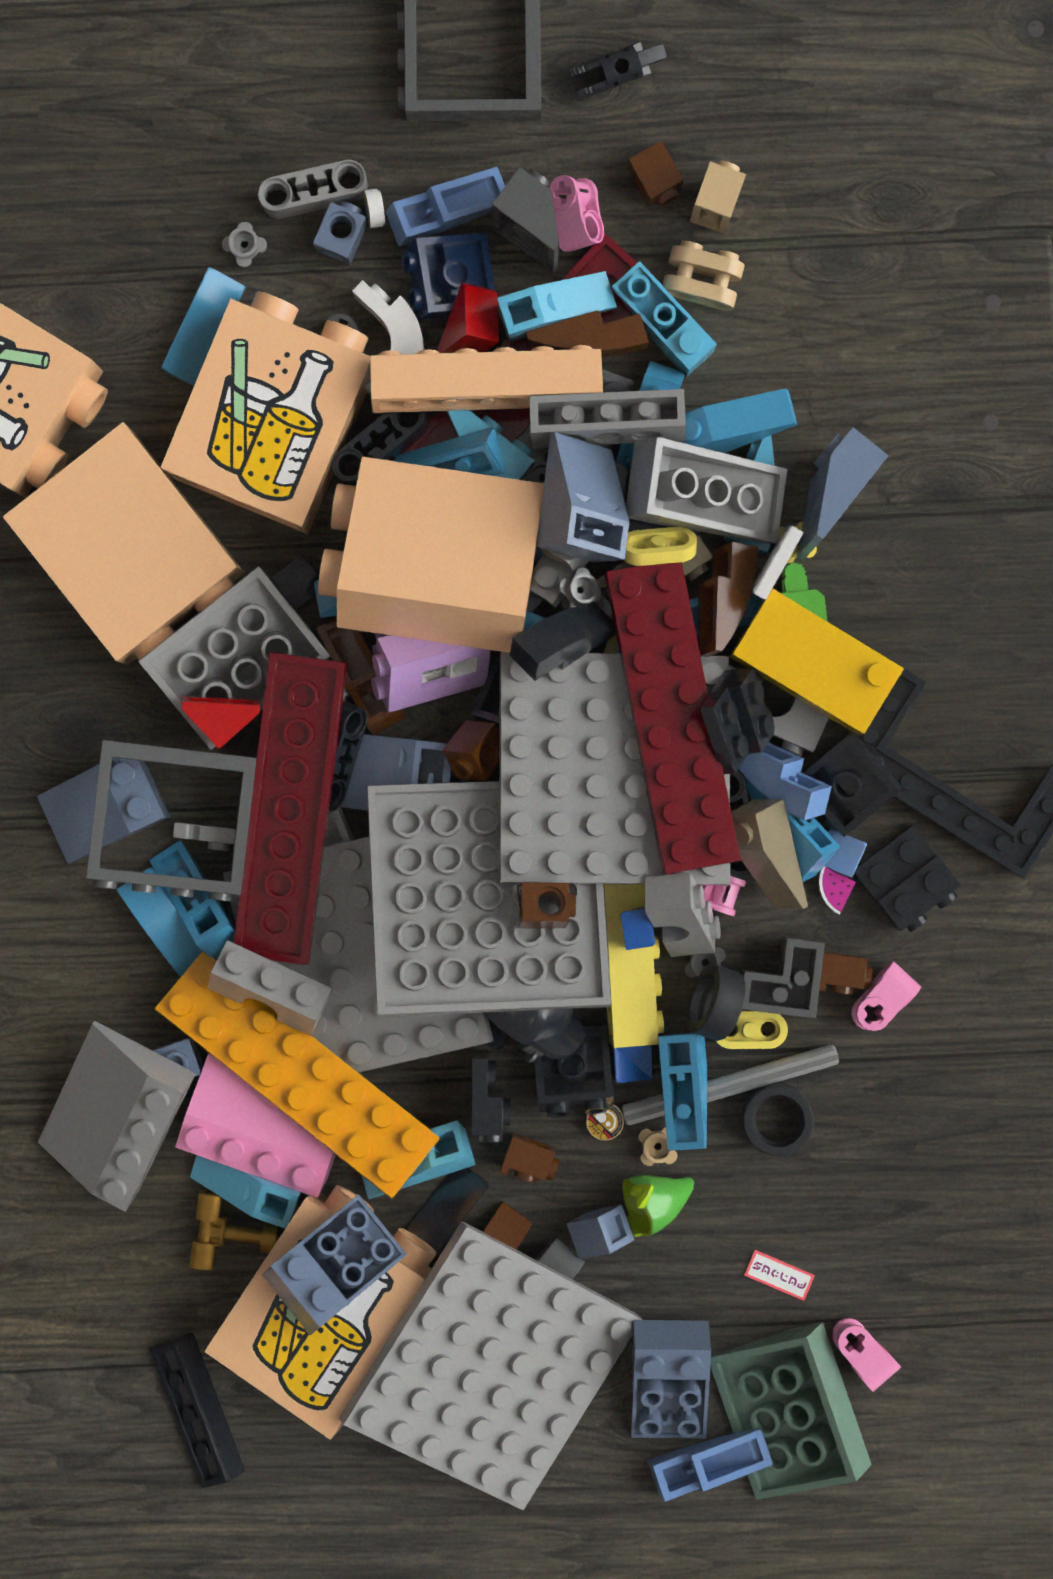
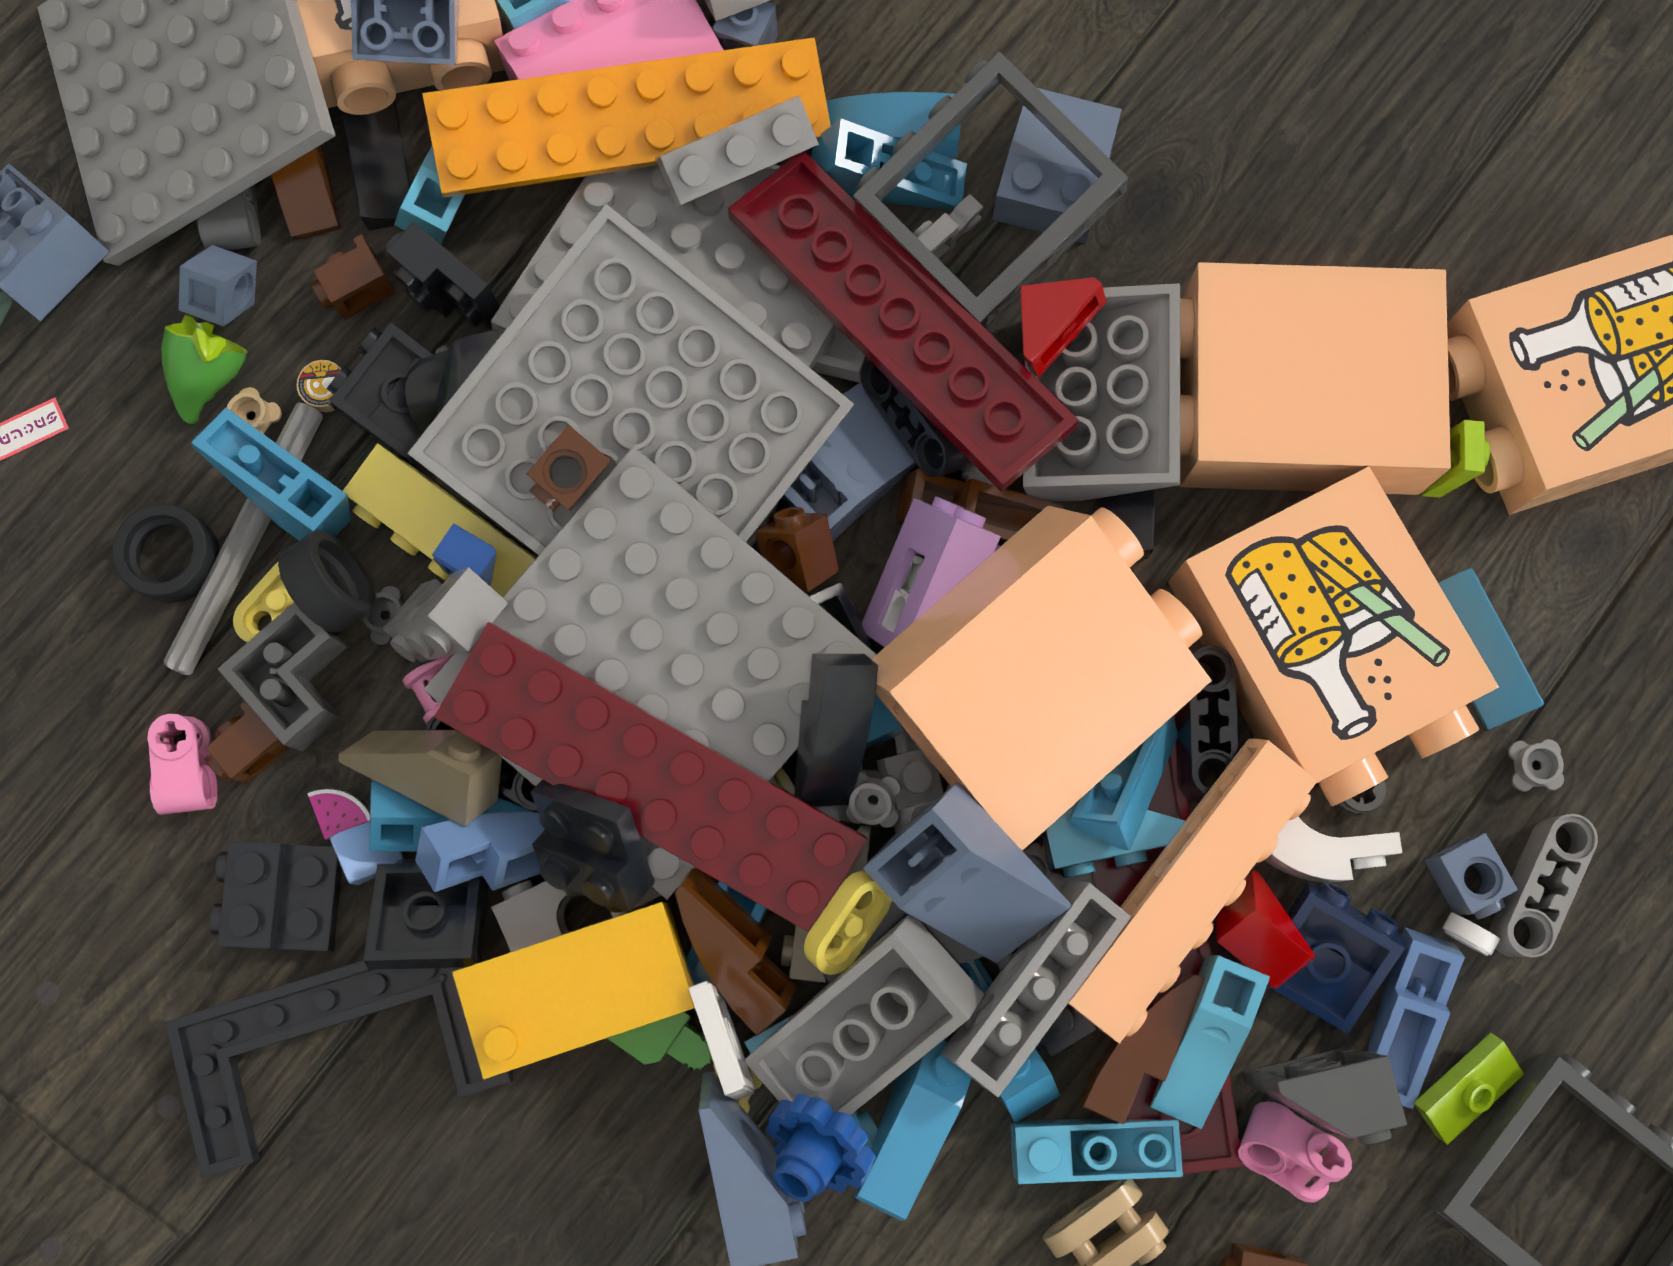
camera: 135 degrees right, 10 degrees down
blue slope [613,1045,653,1083] -> none
none -> blue plant [766,1094,876,1202]
none -> lime plate [1414,1033,1524,1145]
none -> lime plate [1421,420,1490,498]

